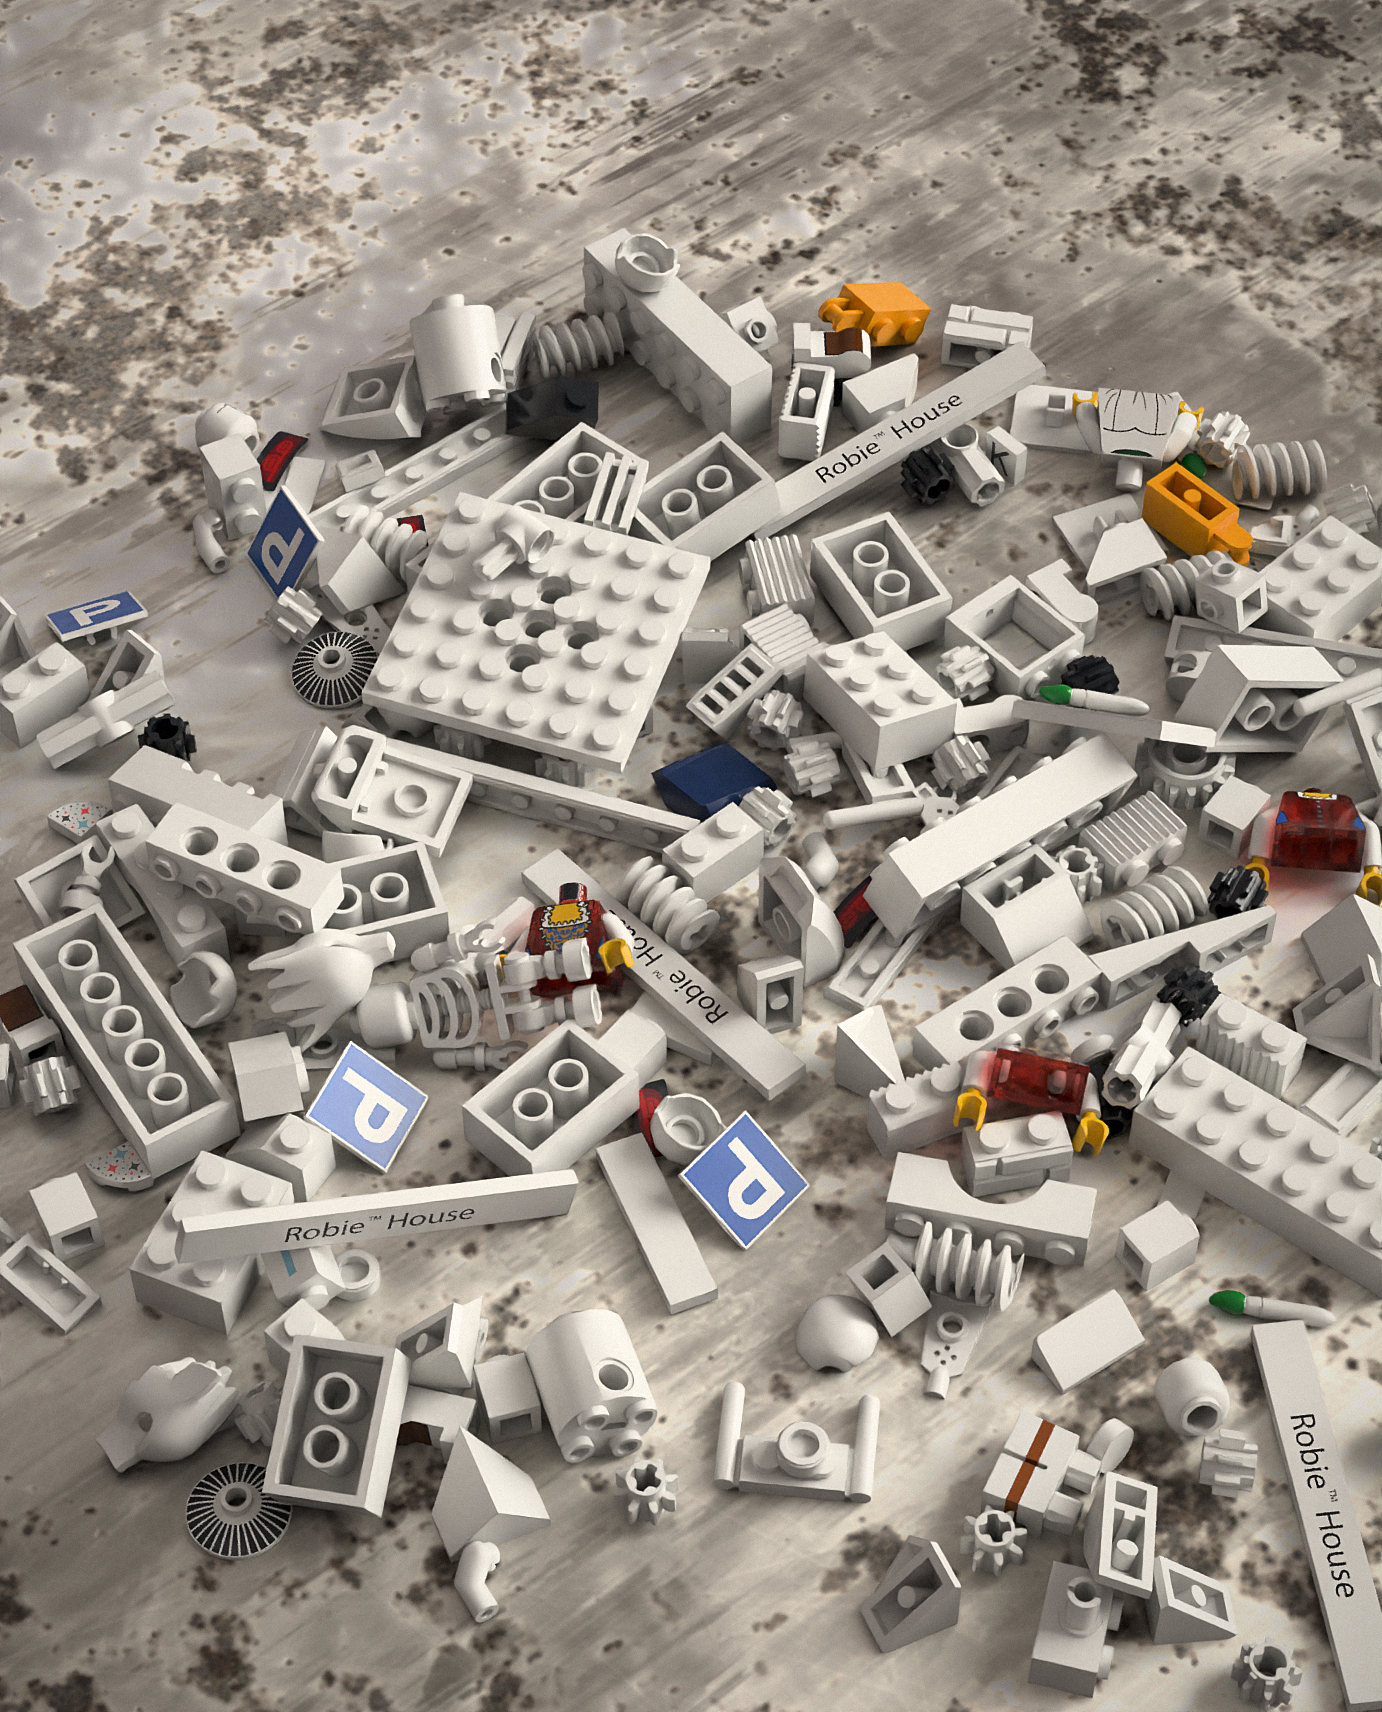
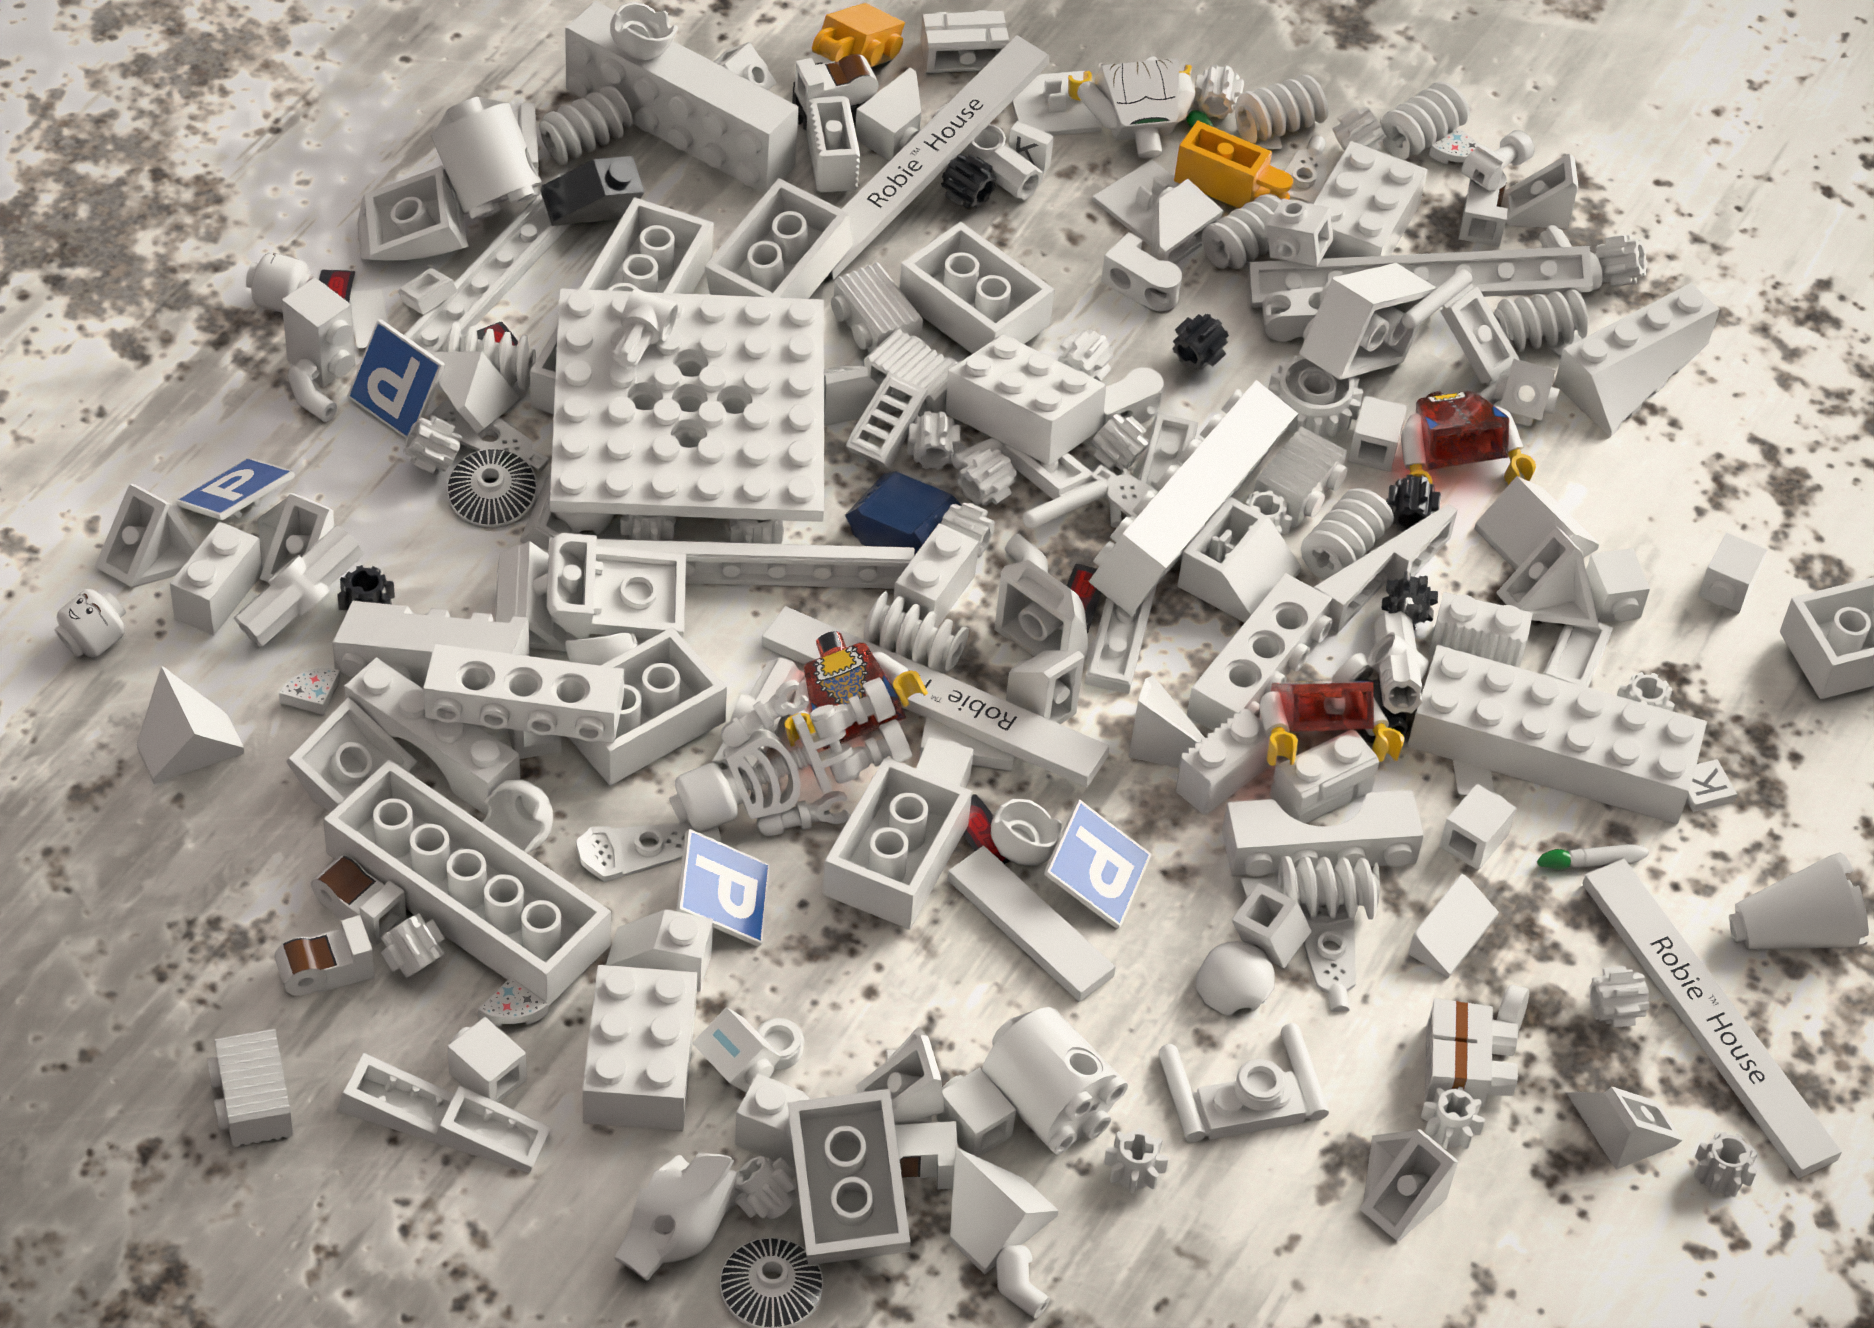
camera: 25 degrees left, 0 degrees up
white piece [59,840,115,918] -> none
white tile [174,1169,579,1264] -> none
white brick [228,1032,310,1122] -> none
white piece [248,929,396,1053] -> none
white tile [584,452,649,535] -> none
white window [944,575,1085,700] -> none
white tile [1011,699,1216,748] -> none
white brick [1028,1561,1124,1698] -> none
white piece [1039,684,1150,716] -> none
white slope [1083,1471,1158,1599] -> none
white head [1154,1358,1231,1437] -> none
white tile [1248,515,1293,556] -> none

